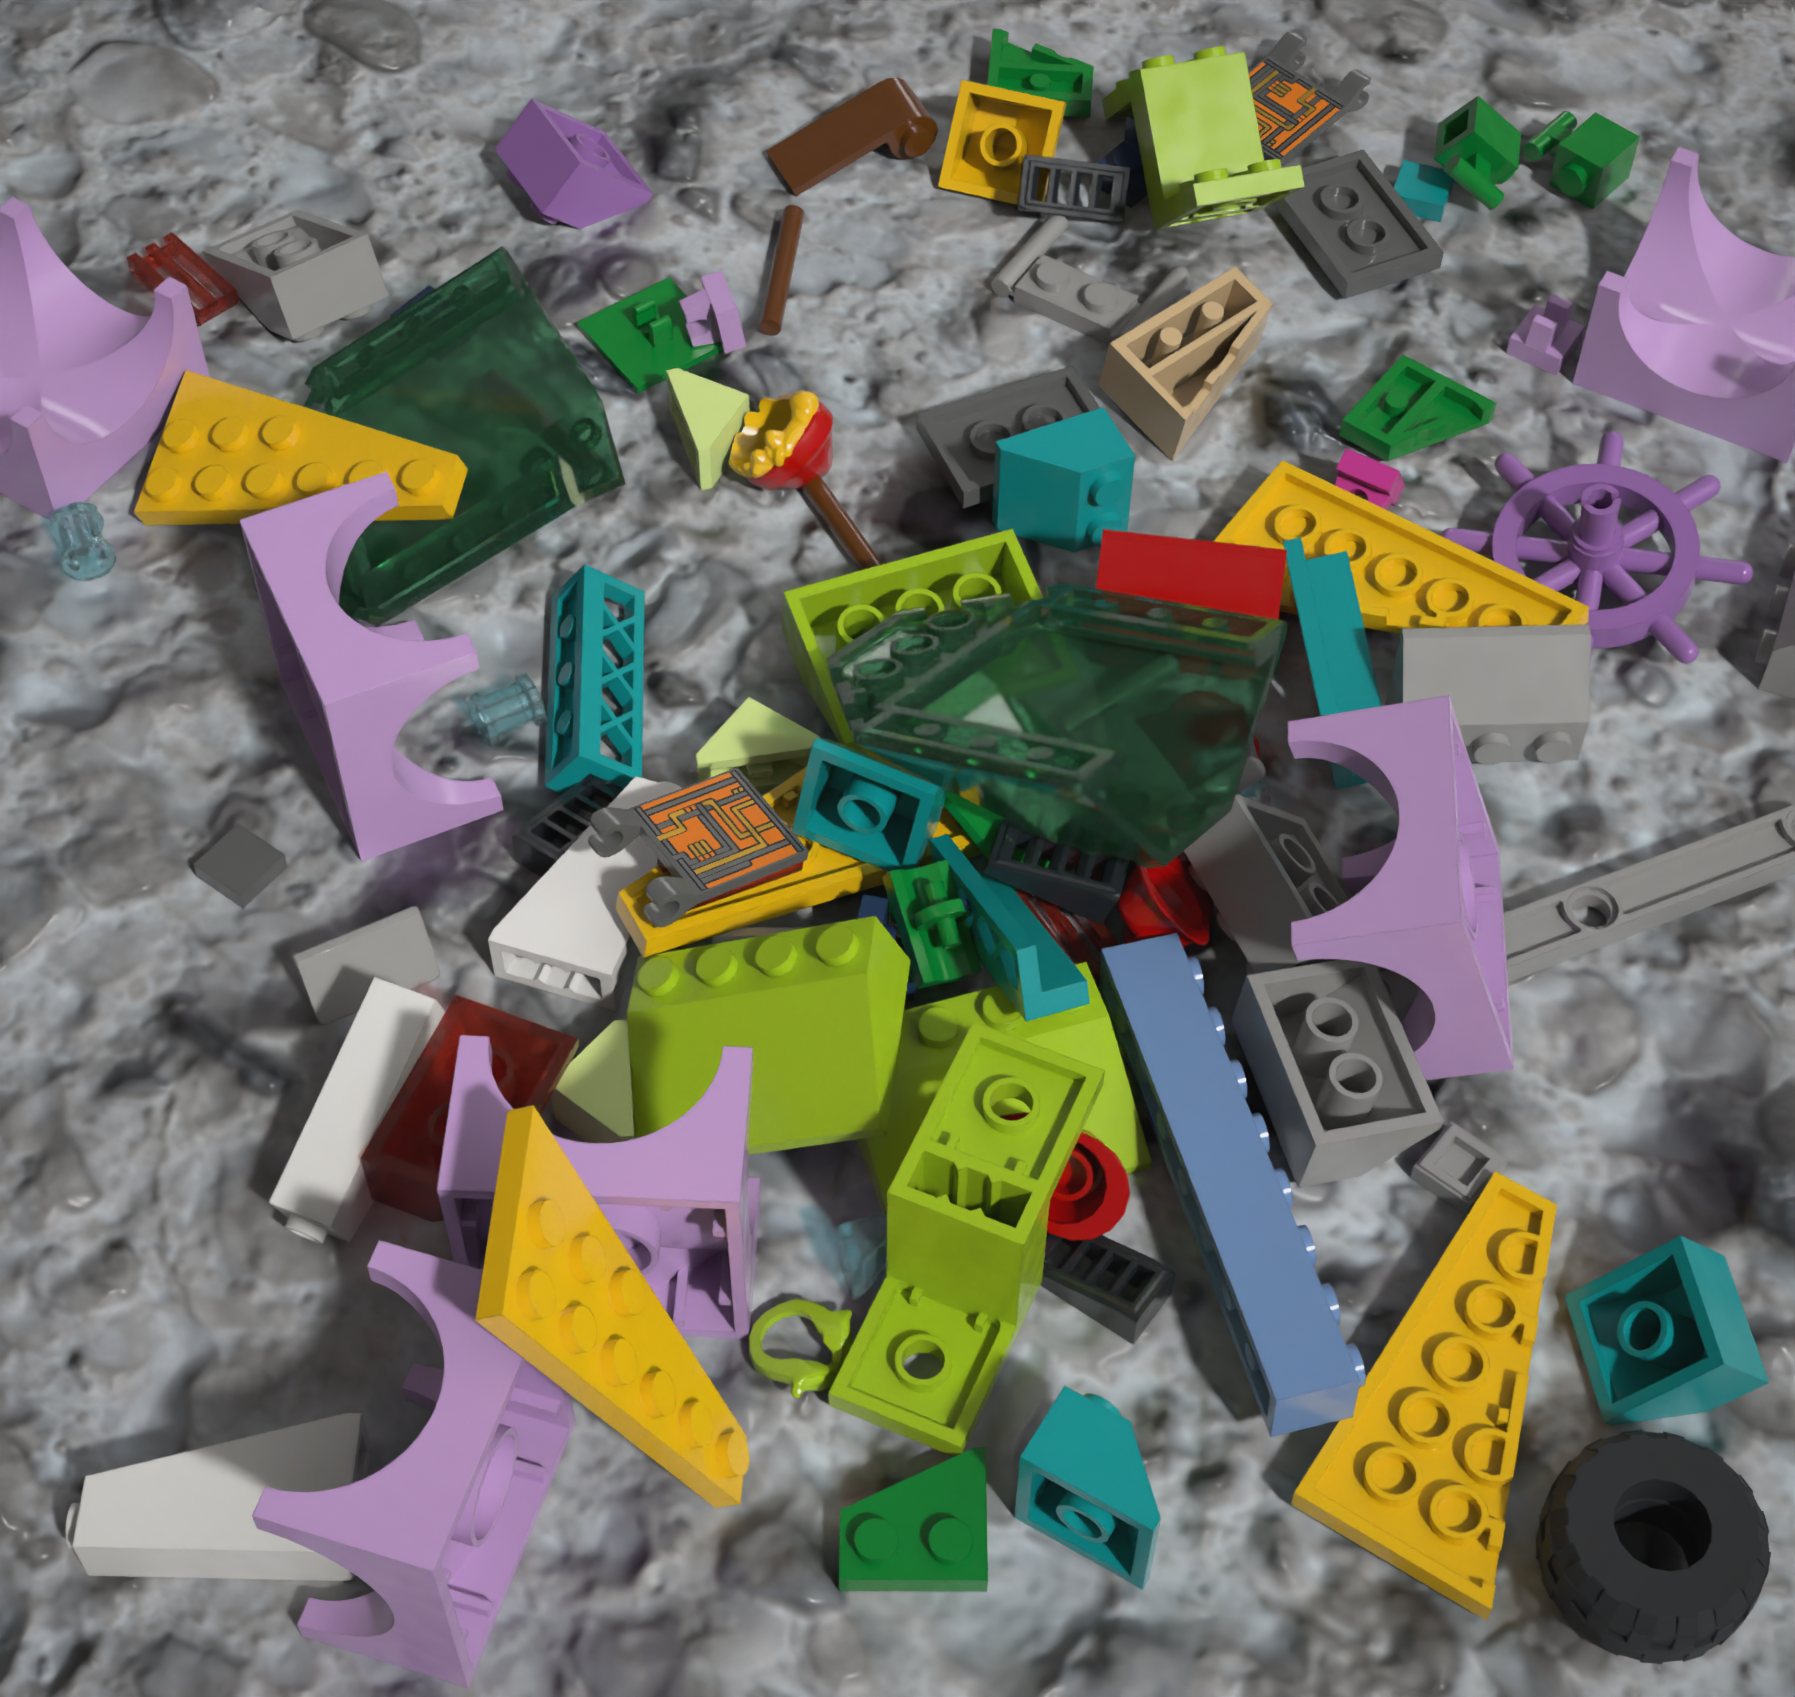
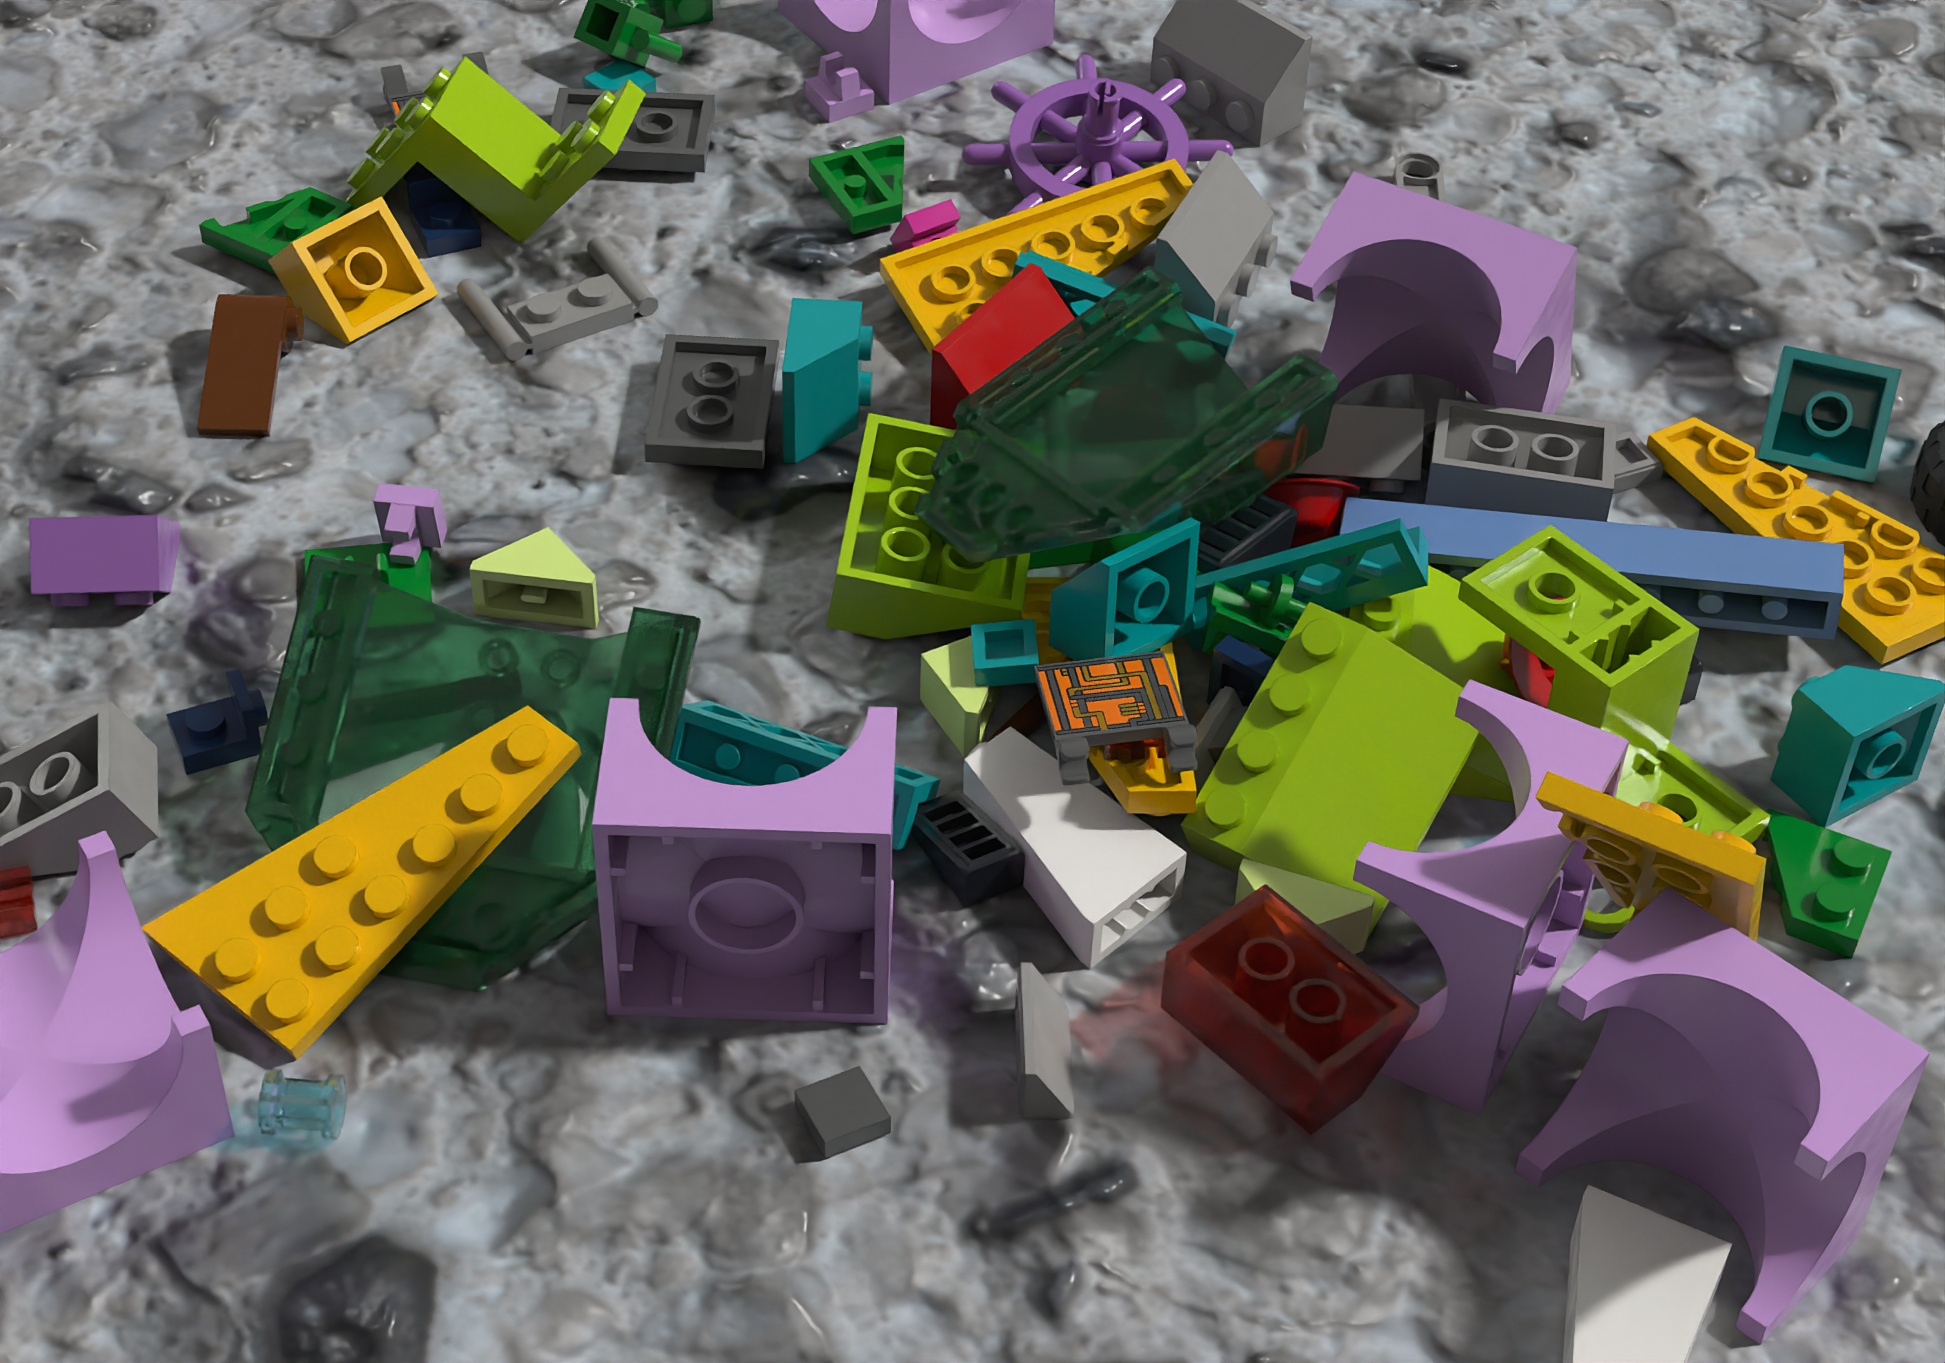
camera: 65 degrees left, 10 degrees down
white slope [269,977,464,1244] -> none
hair [728,390,833,491] -> none
reddish brown bar [759,205,804,336] -> none
reddish brown bar [803,477,883,571] -> none
black slope [1016,154,1130,223] -> none
tan wedge [1098,266,1273,461] -> none
none -> teal tile [971,619,1039,687]

